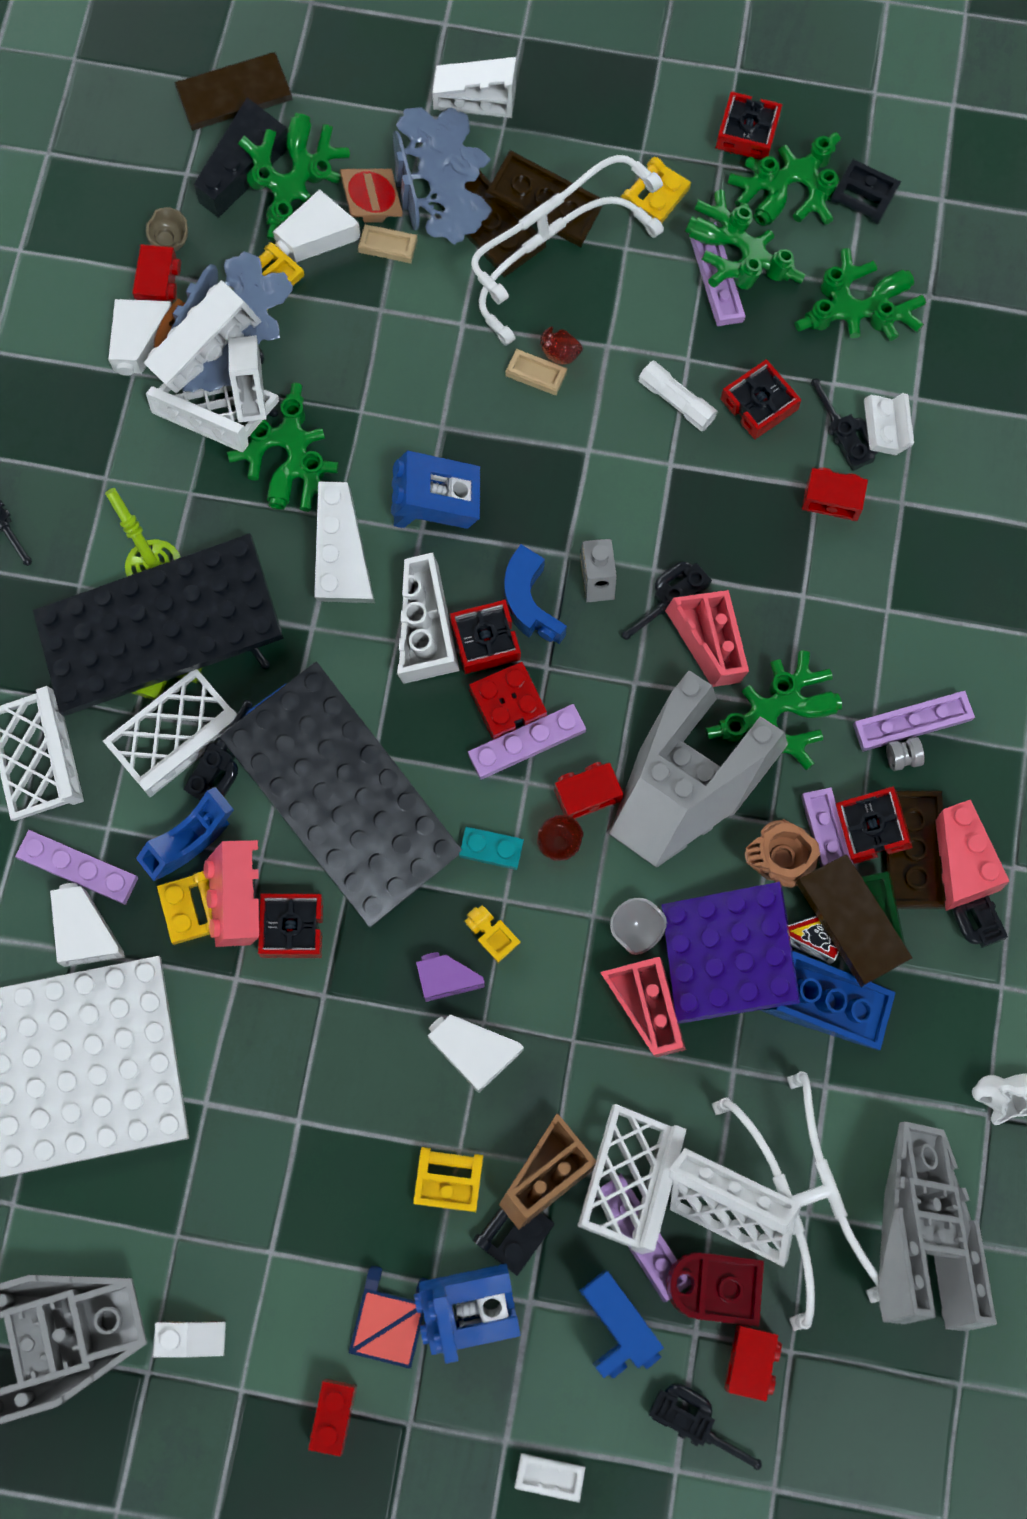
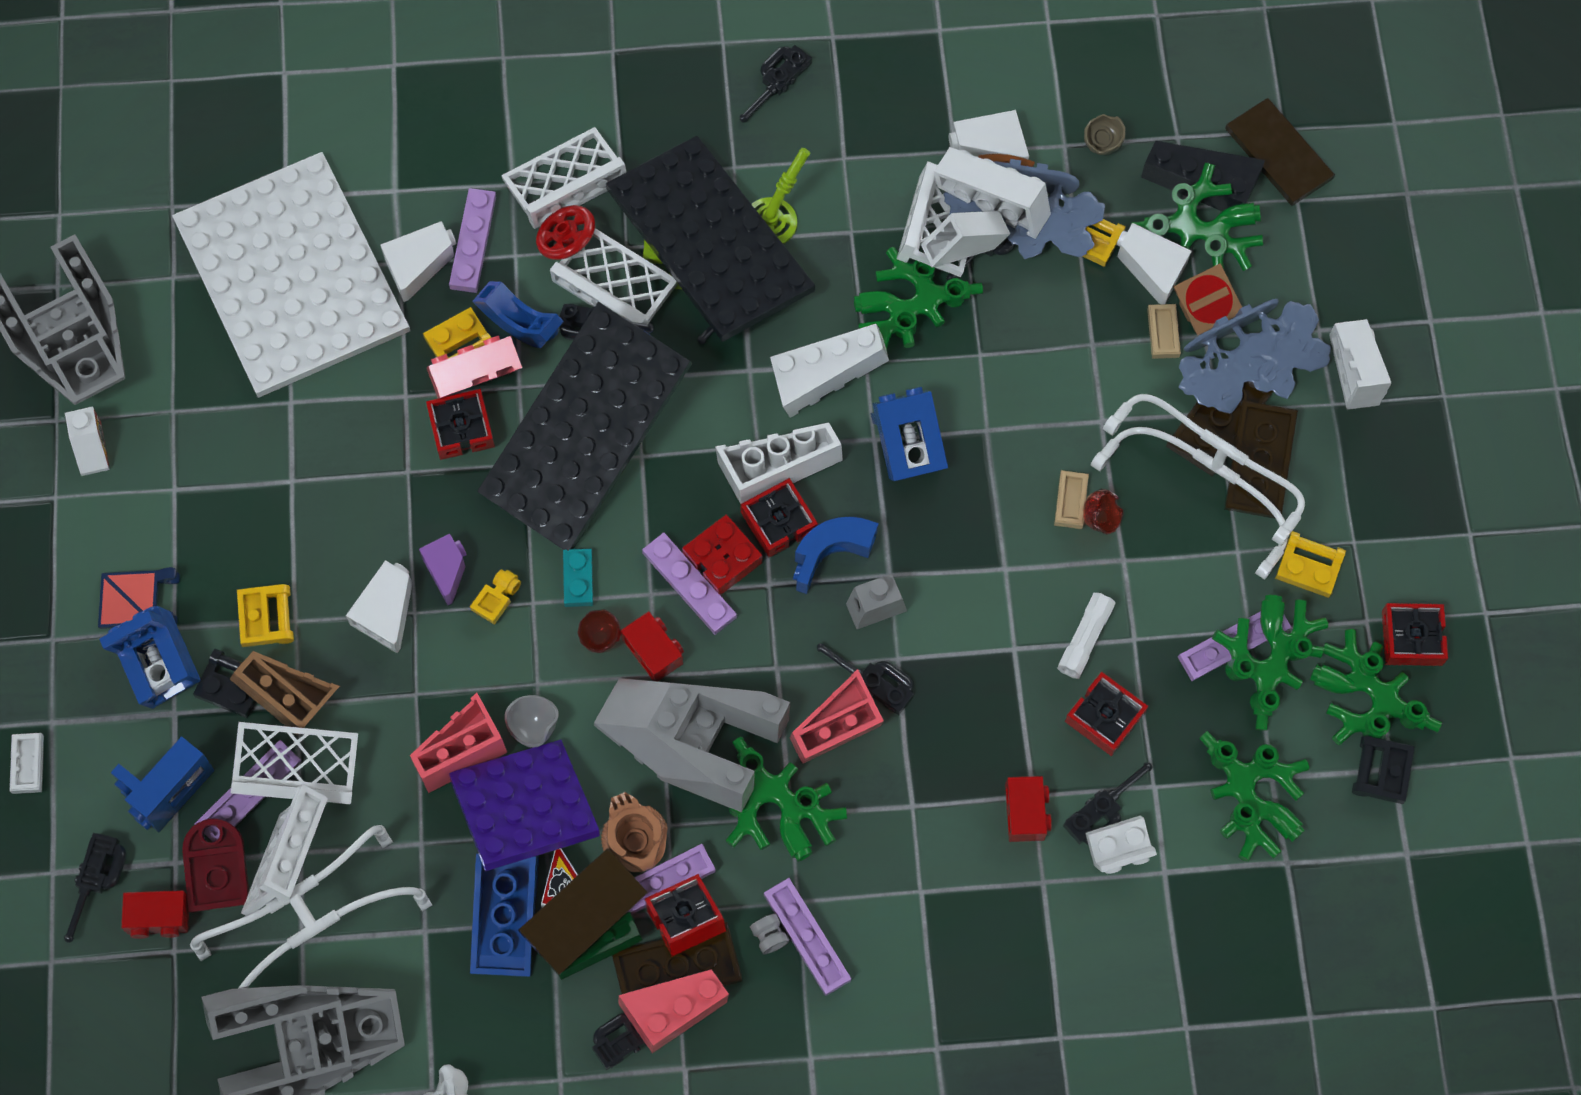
camera: 75 degrees right, 5 degrees down
red brick [132,244,181,302] -> none
red brick [308,1379,357,1457] -> none
none -> red plate [536,205,595,260]

